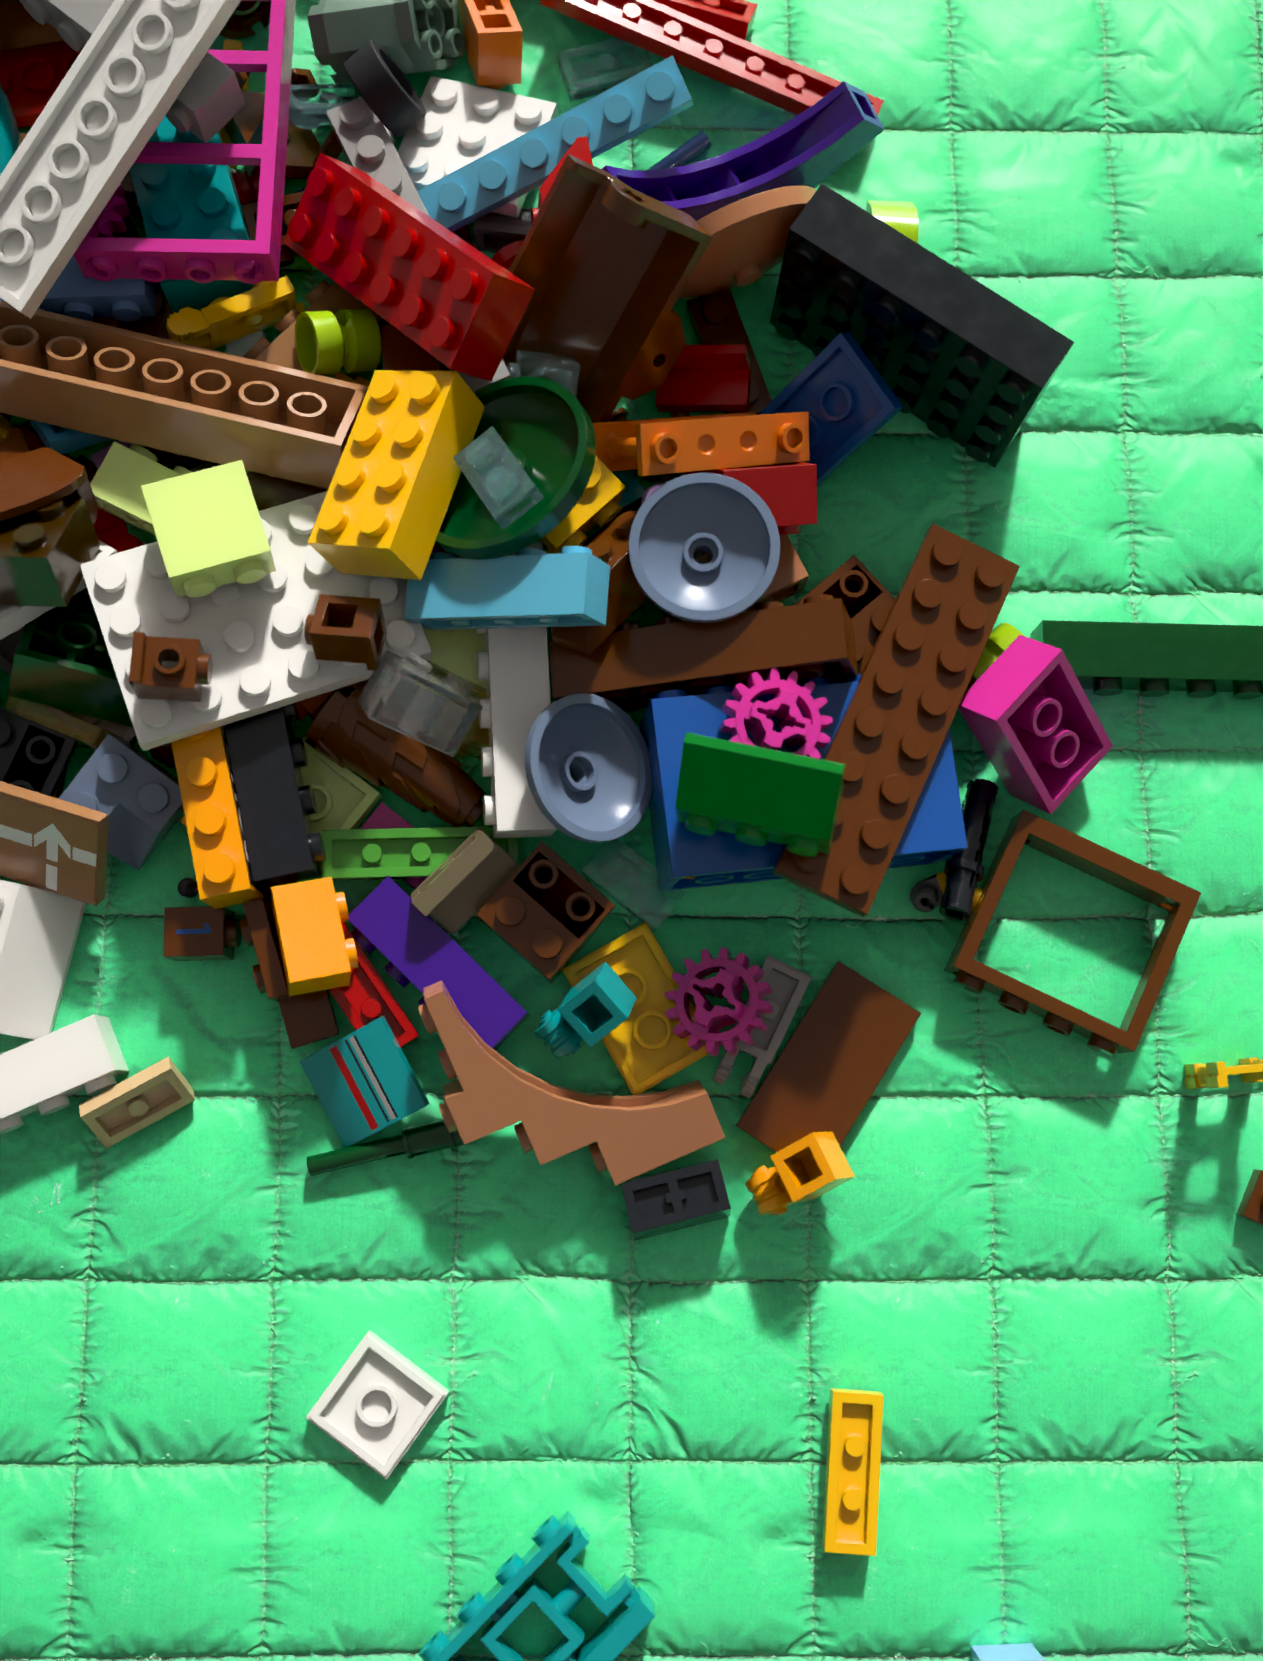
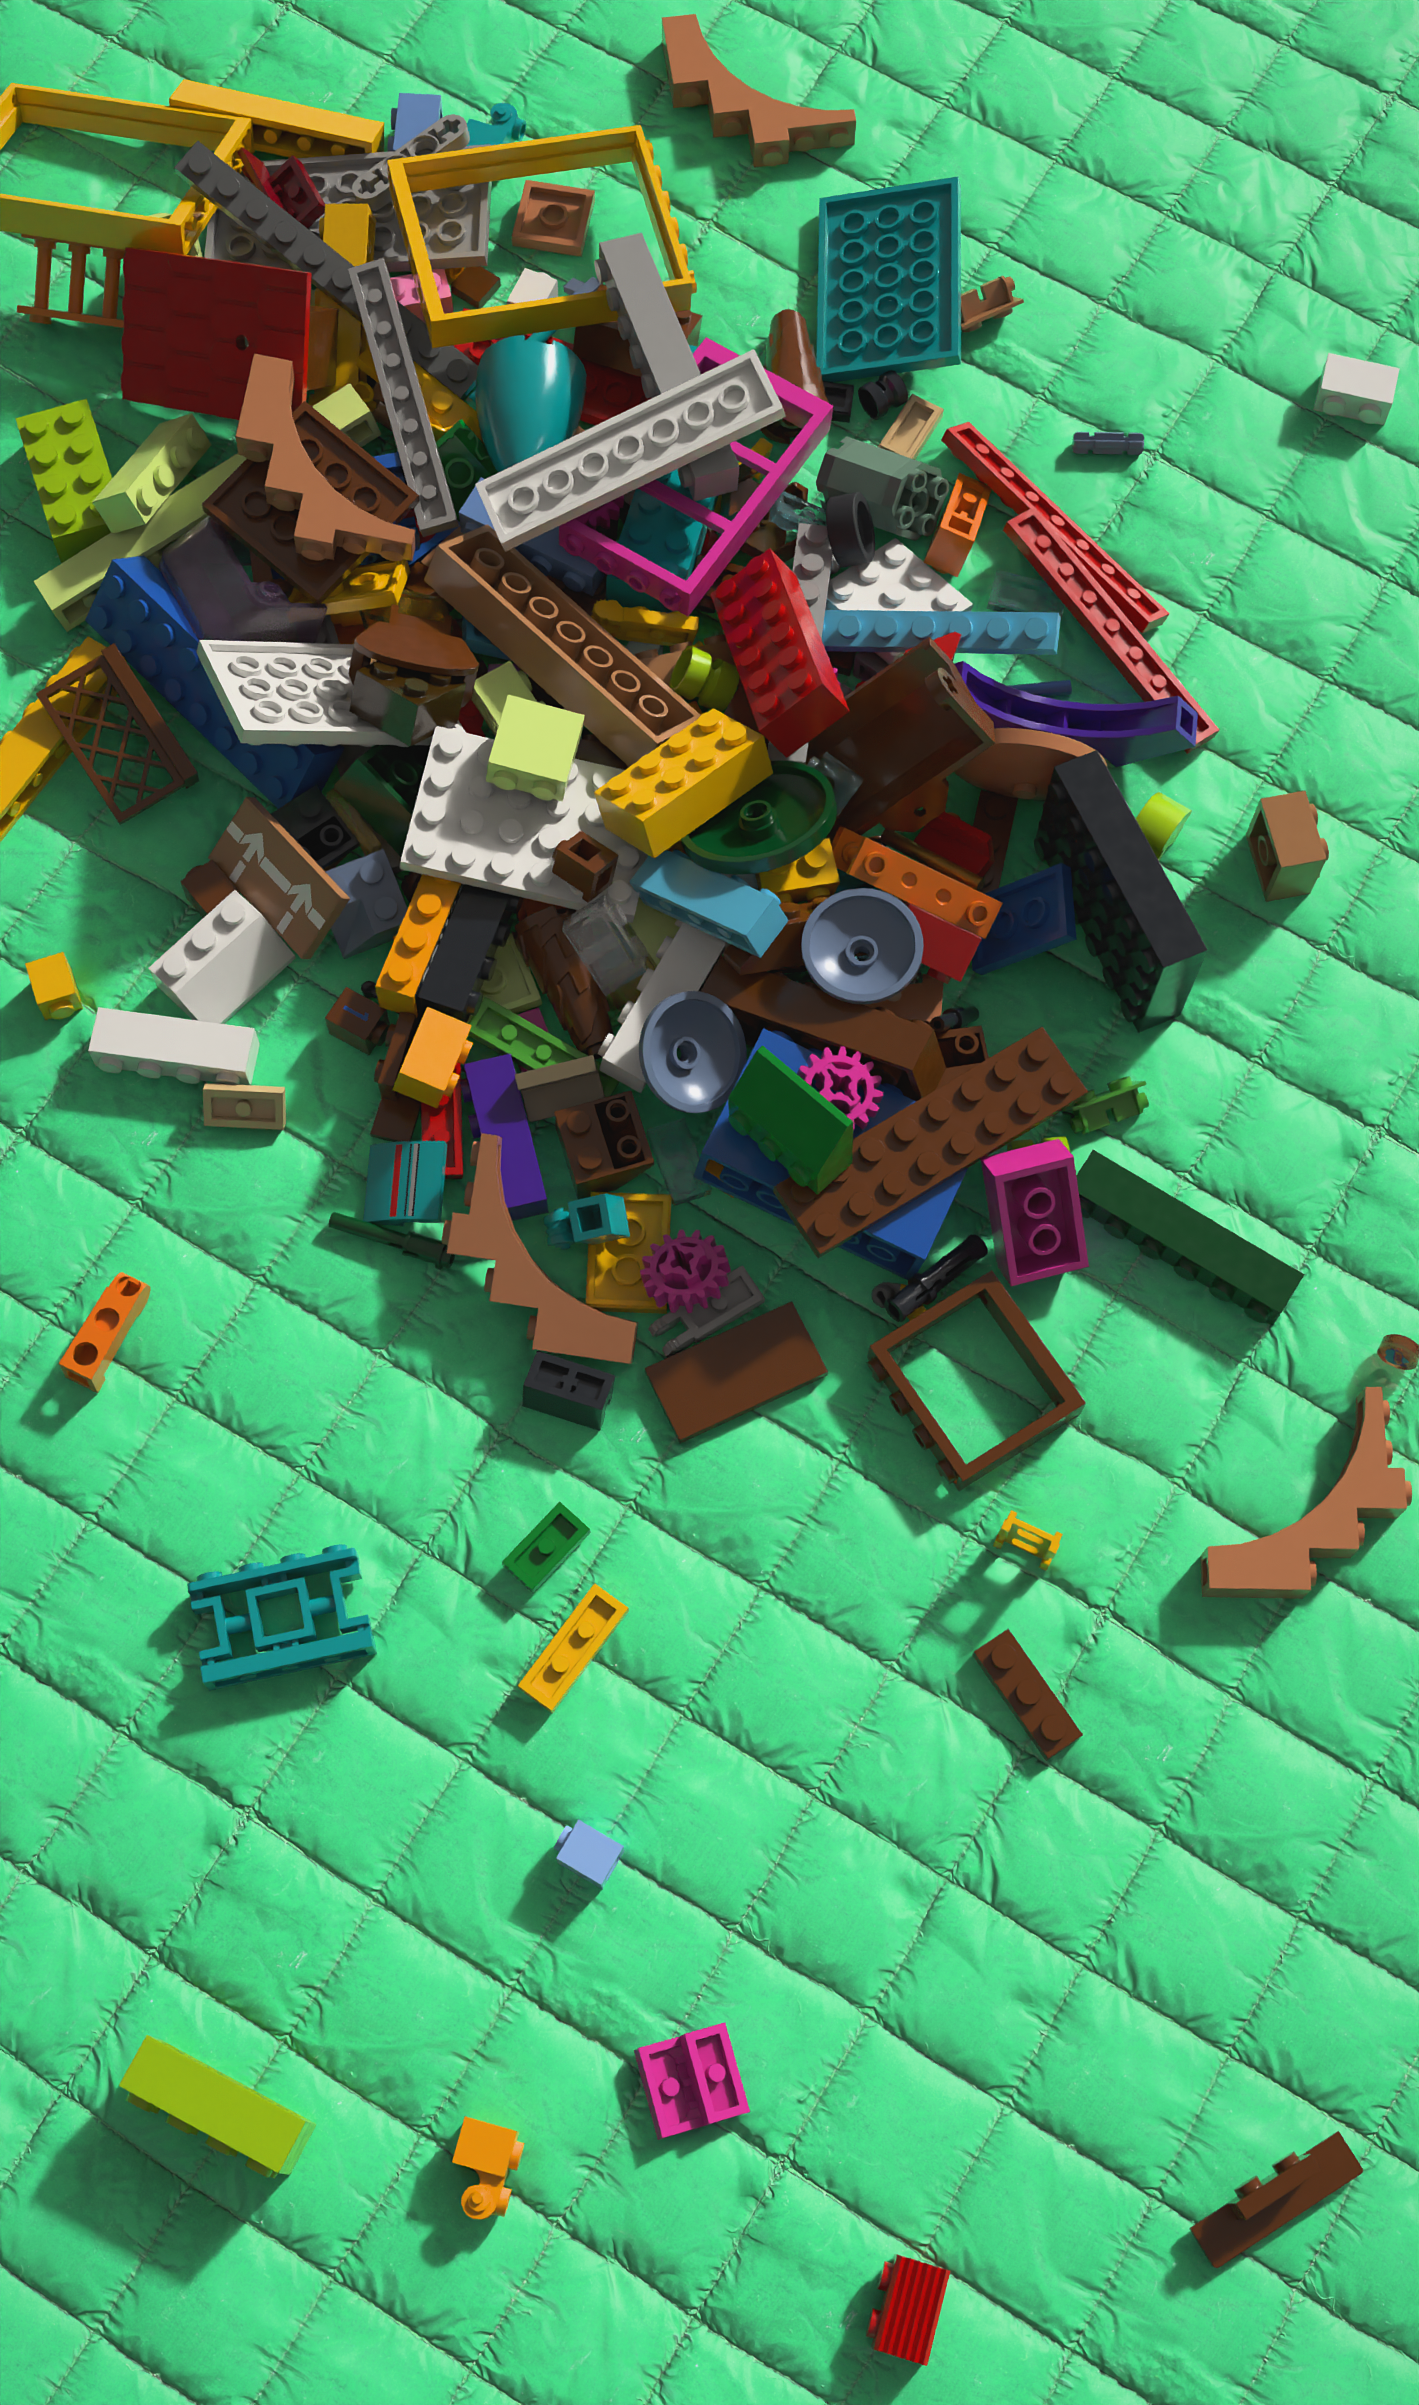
camera: 35 degrees right, 10 degrees down
reddish brown brick [129,632,212,702] -> none
white tile [306,1330,449,1480] -> none
clear light blue plate [453,426,544,529] -> none
light orange brick [745,1131,855,1216] -> none
none -> orange leg [59,1272,151,1393]
none -> green plate [502,1501,591,1593]
none -> pearl gold bar [880,829,985,891]
none -> black bar [930,1006,979,1033]
none -> bright green hinge [1063,1076,1149,1135]
none -> medium nougat brick [1246,791,1329,902]

